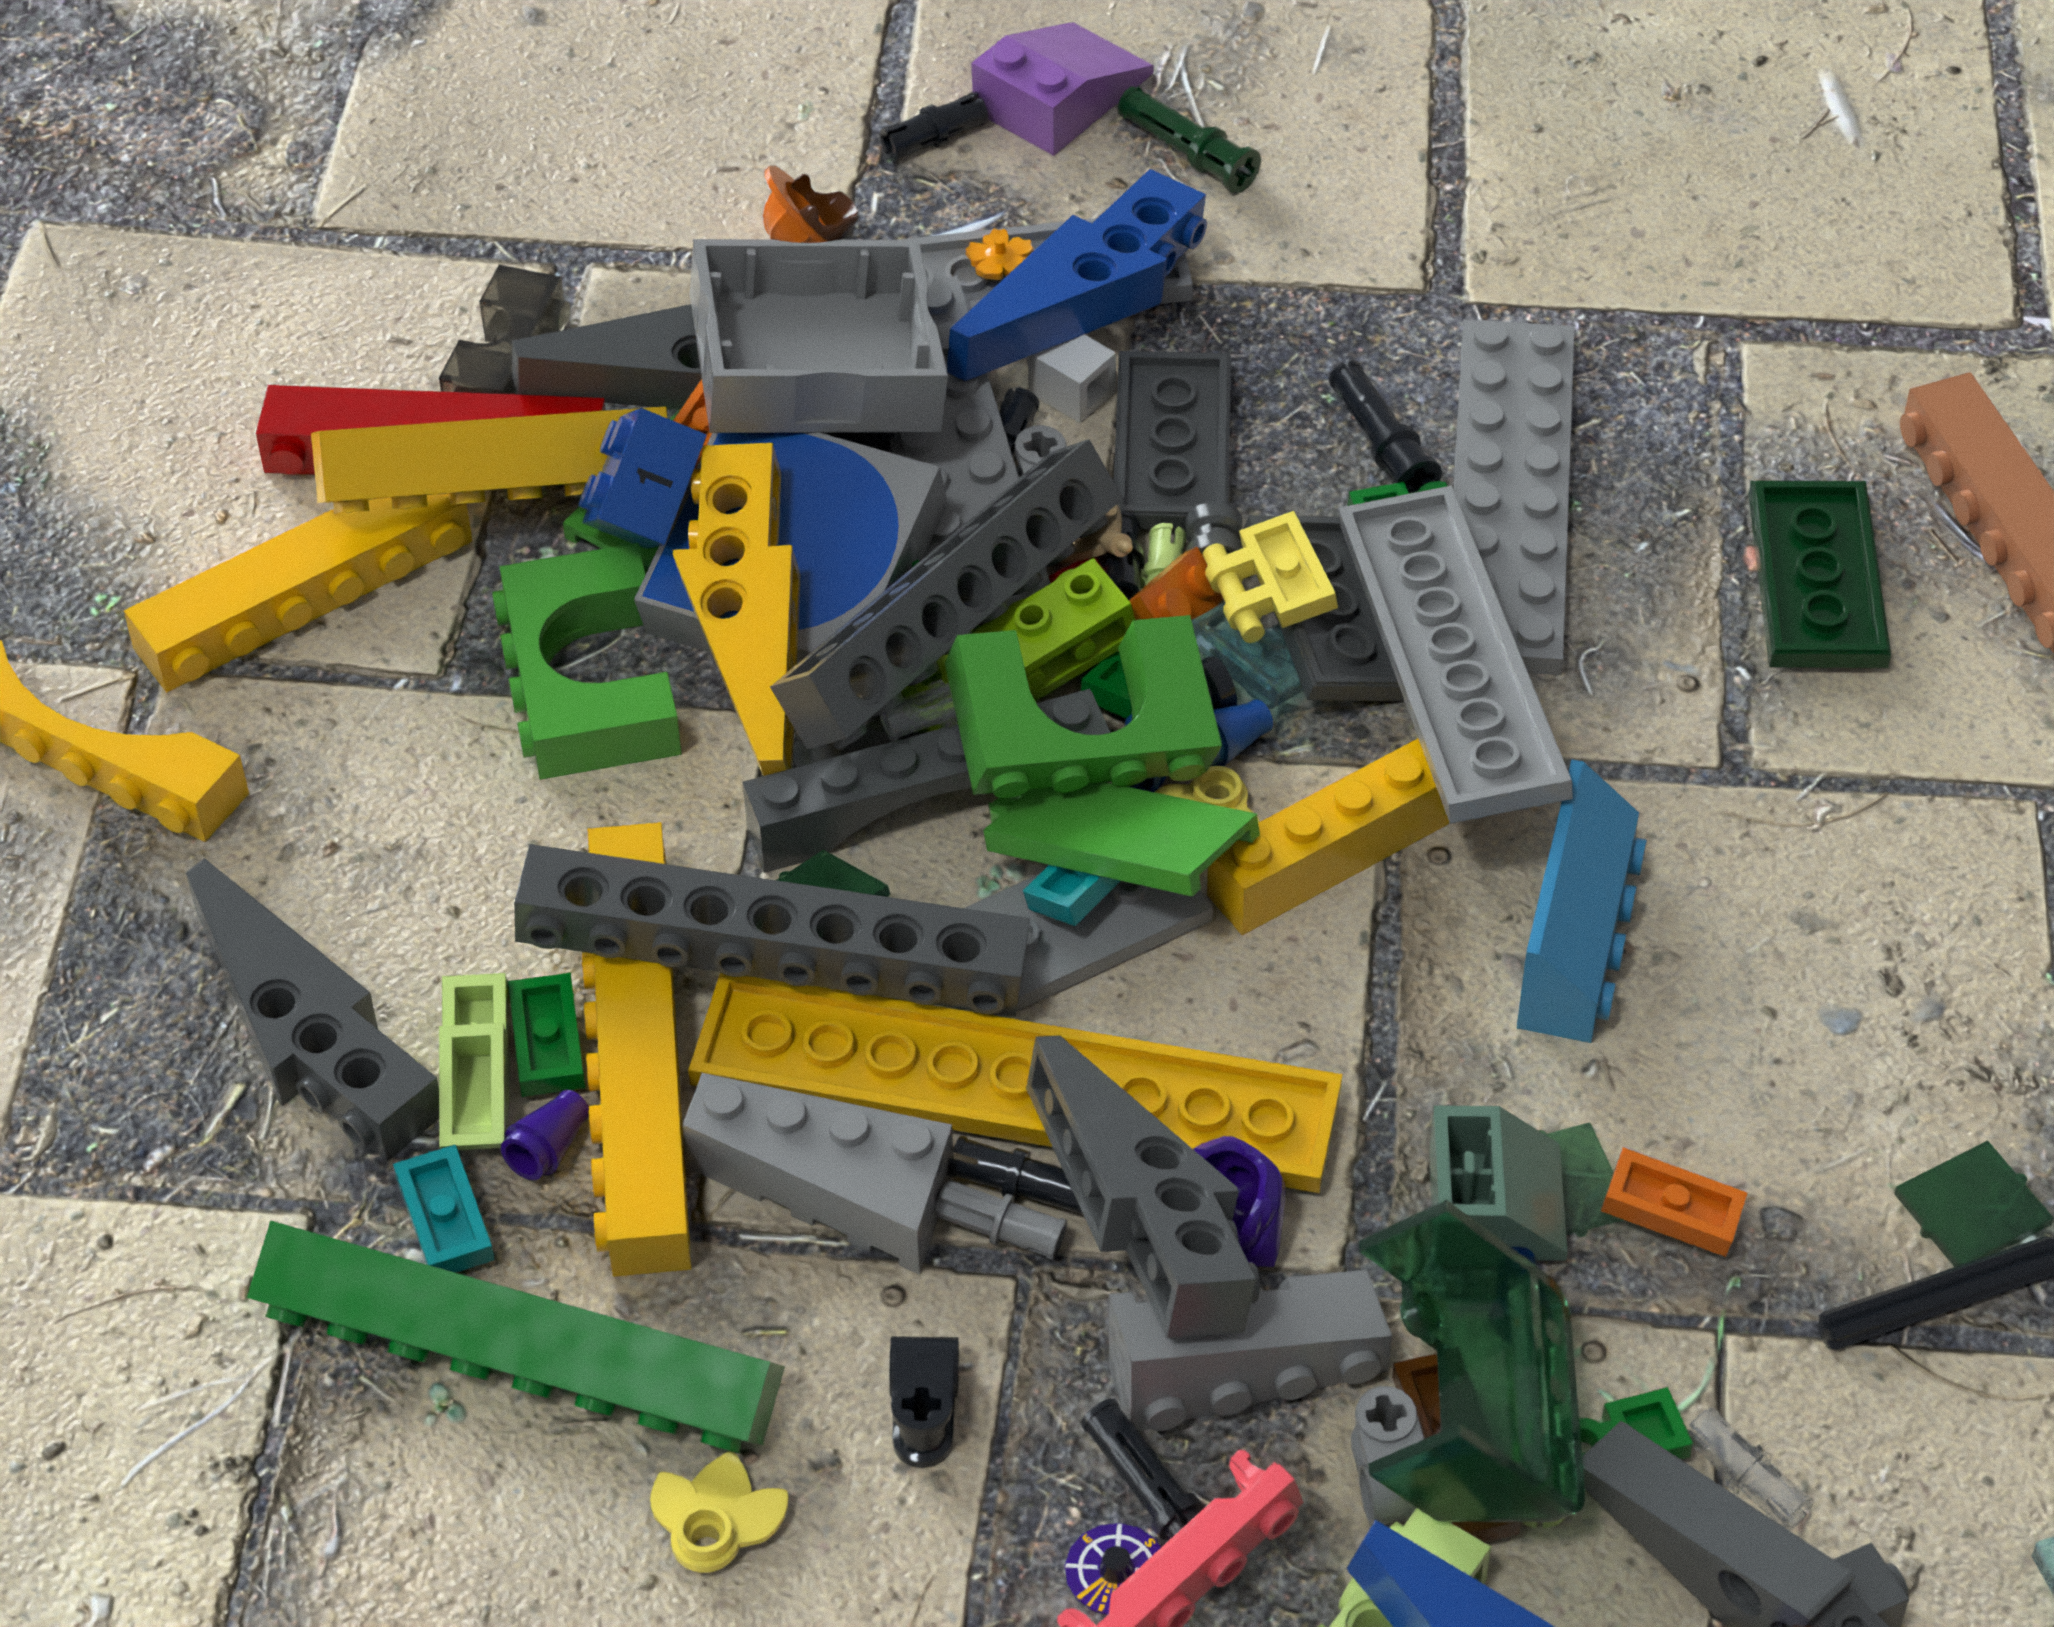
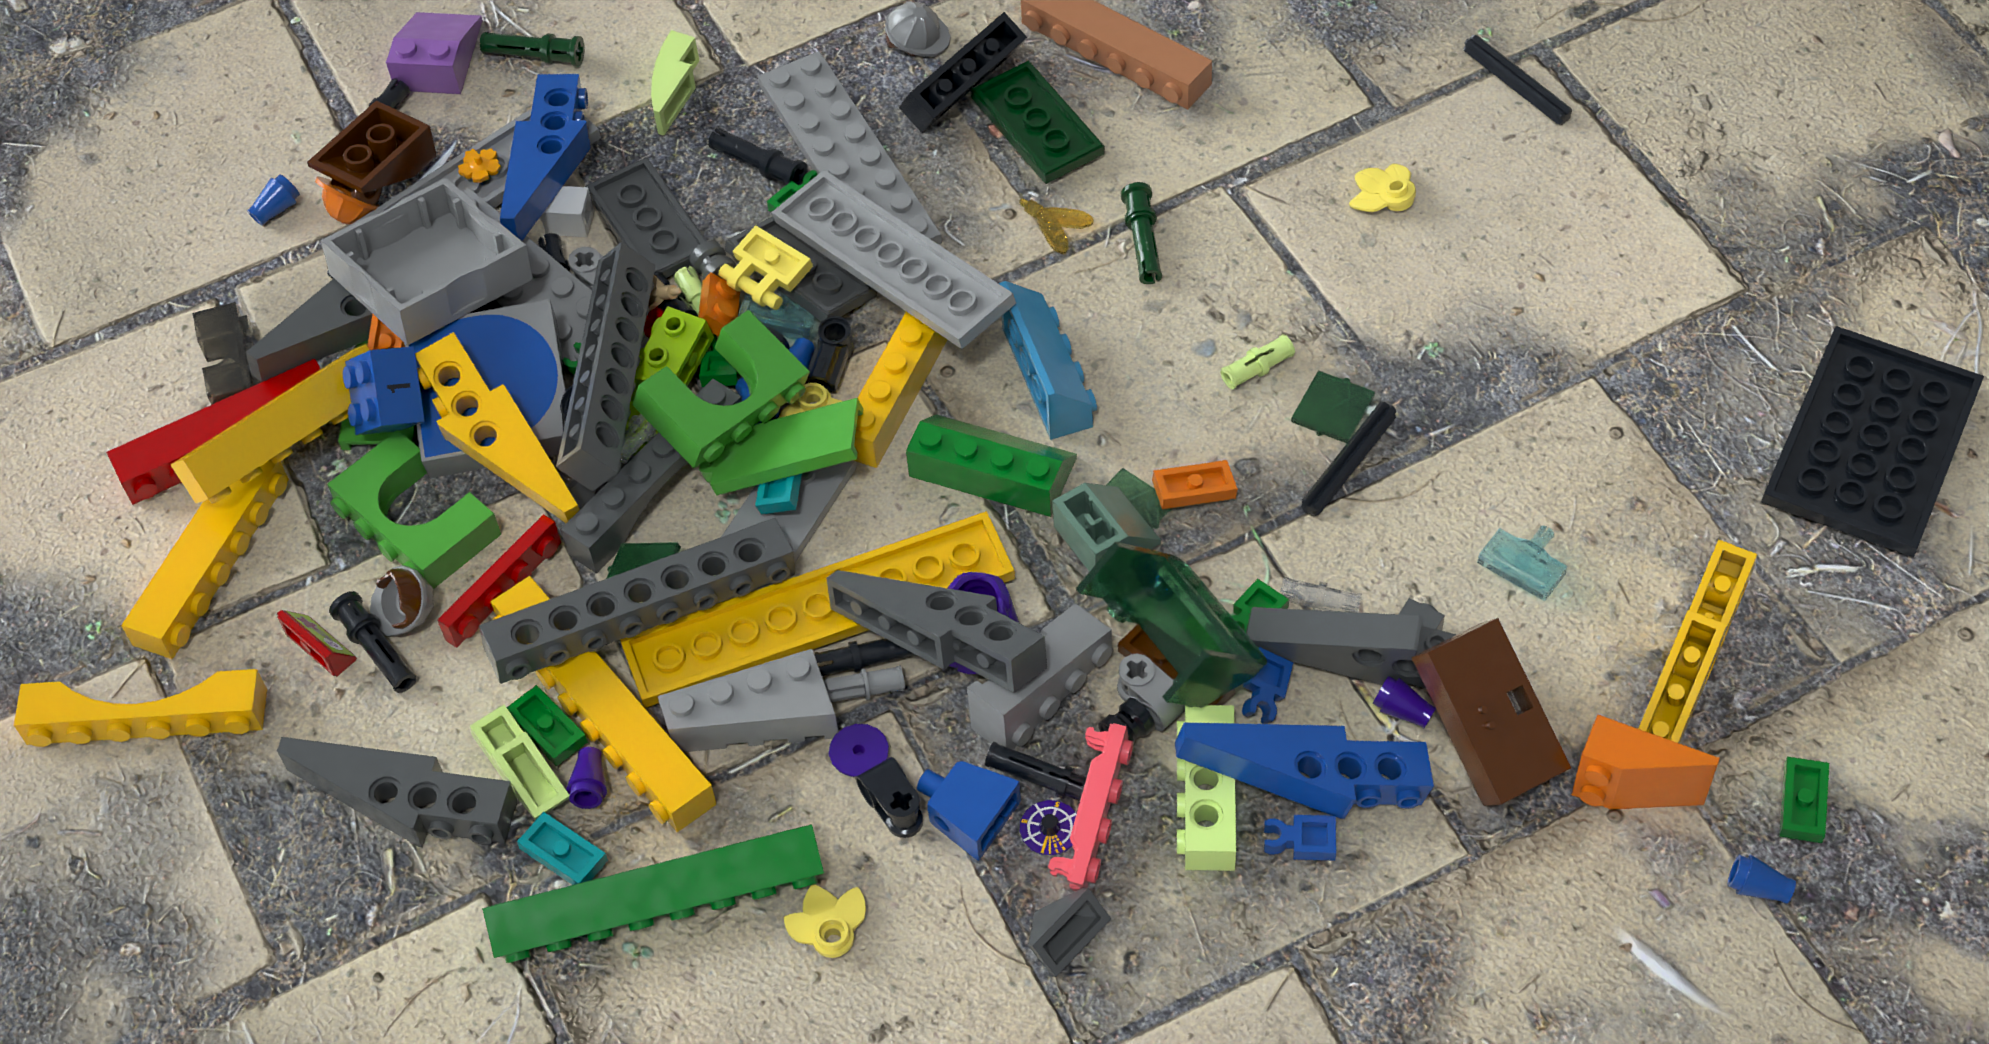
camera: 30 degrees left, 5 degrees up
none -> blue cone [247,174,300,226]
none -> red slope [277,610,357,677]
none -> reddish brown slope [307,100,437,193]
none -> black pin [329,591,416,693]
none -> piece [370,565,434,636]
none -> red plate [437,514,562,648]
none -> yellowish green slope [651,30,700,135]
none -> black piece [805,316,854,393]
none -> dark purple piece [829,724,889,777]
none -> light grey piece [885,1,950,57]
none -> black brick [899,12,1027,133]
none -> green slope [906,414,1077,517]
none -> blue torso [917,761,1021,861]
none -> clear yellow piece [1019,198,1094,254]
none -> black wheel [1098,697,1155,746]
none -> dark green pin [1121,182,1162,285]
none -> yellowish green pin [1220,335,1295,389]
none -> blue plate [1242,647,1293,724]

